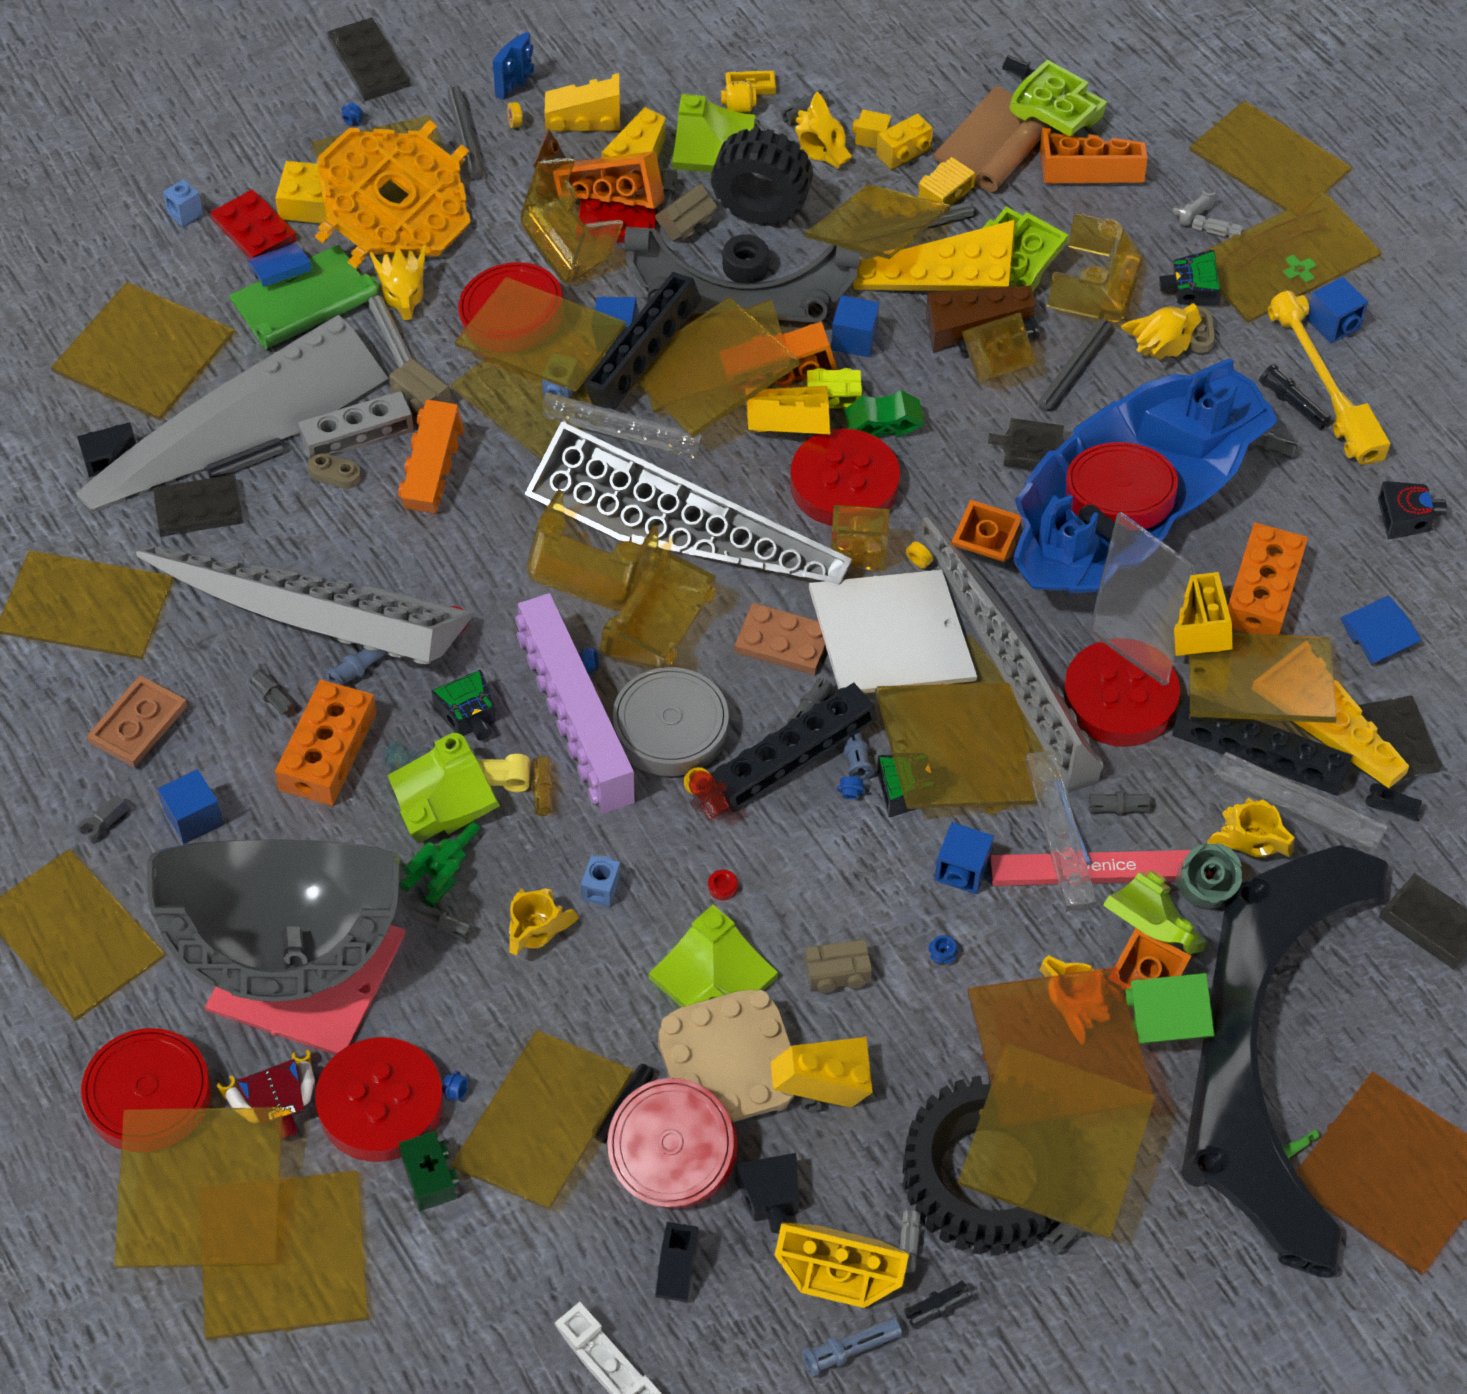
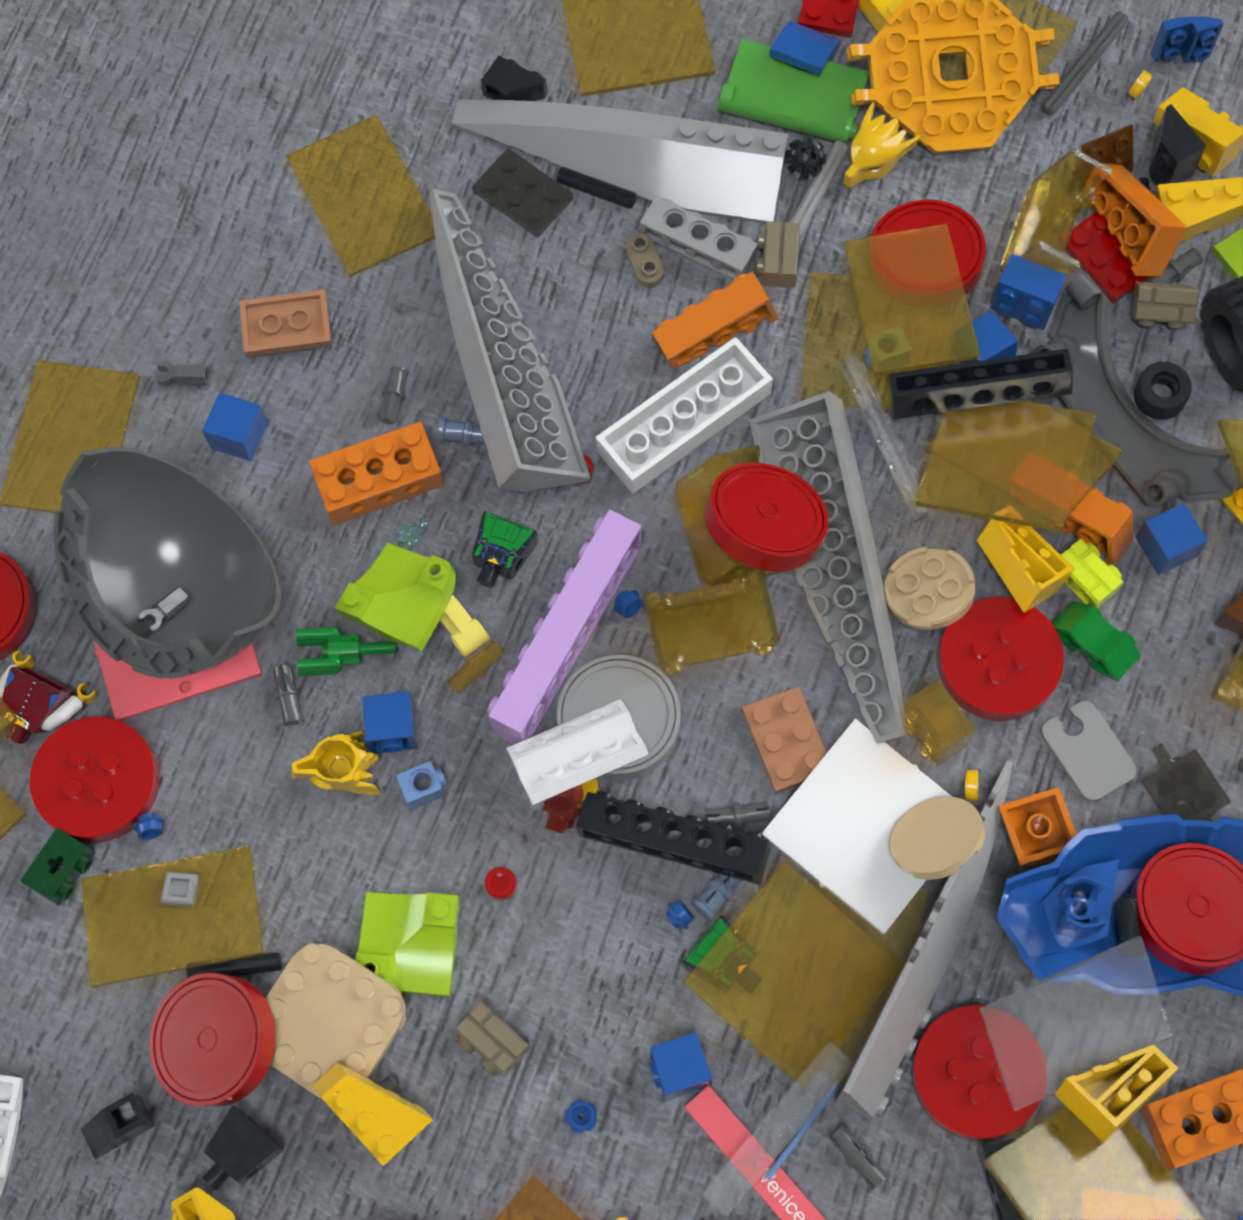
camera: 55 degrees right, 15 degrees up
none -> light grey tile [161,872,200,908]
none -> blue head [362,691,417,753]
none -> white slope [506,699,649,805]
none -> white brick [596,337,773,494]
none -> red brick [704,463,828,572]
none -> black piece [785,136,827,179]
none -> tan tile [884,547,976,630]
none -> tan tile [890,797,985,880]
none -> blue brick [990,253,1067,330]
none -> light grey piece [1041,701,1136,801]
none -> black slope [1149,104,1206,184]

